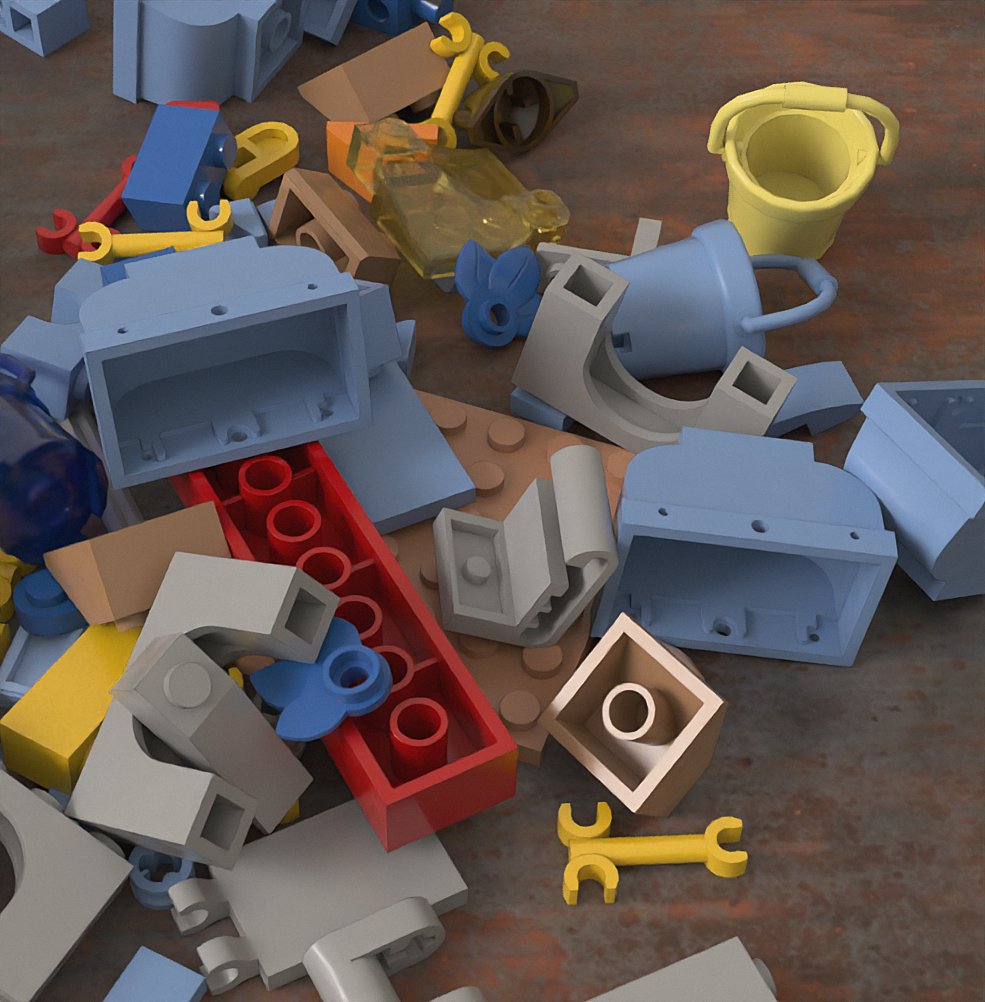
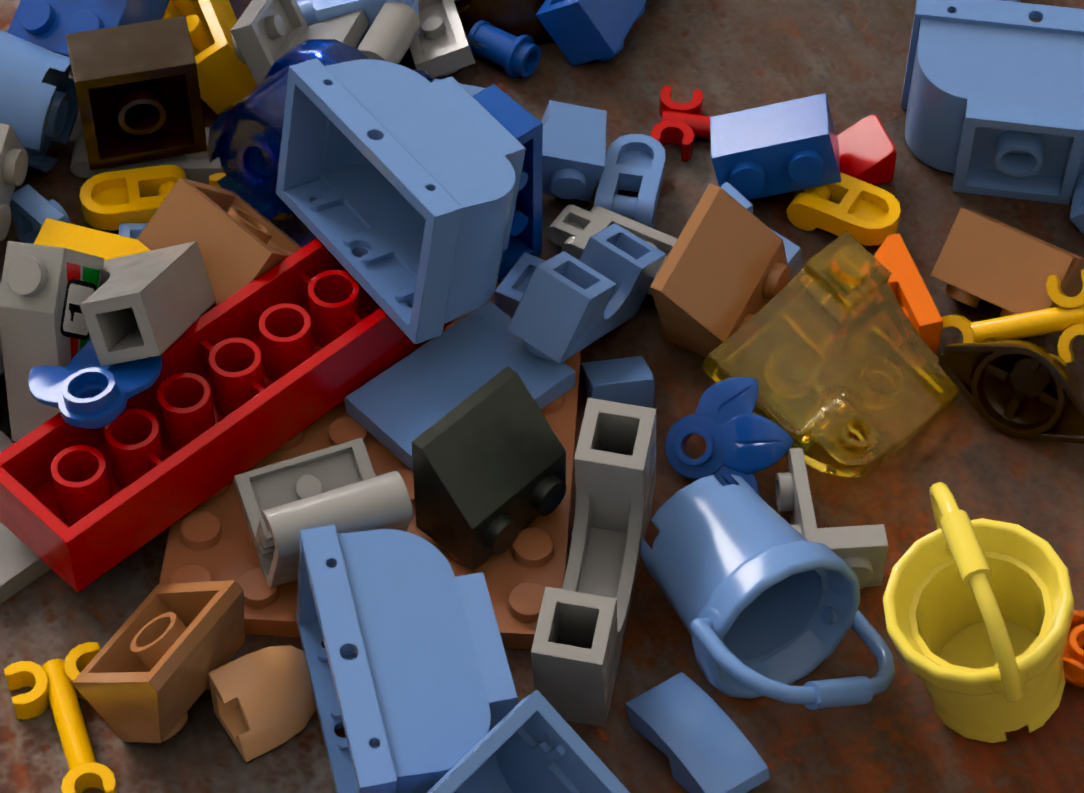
camera: 75 degrees right, 0 degrees up
yellow bar [78,200,234,266] -> none
none -> pearl dark grey slope [412,366,567,571]

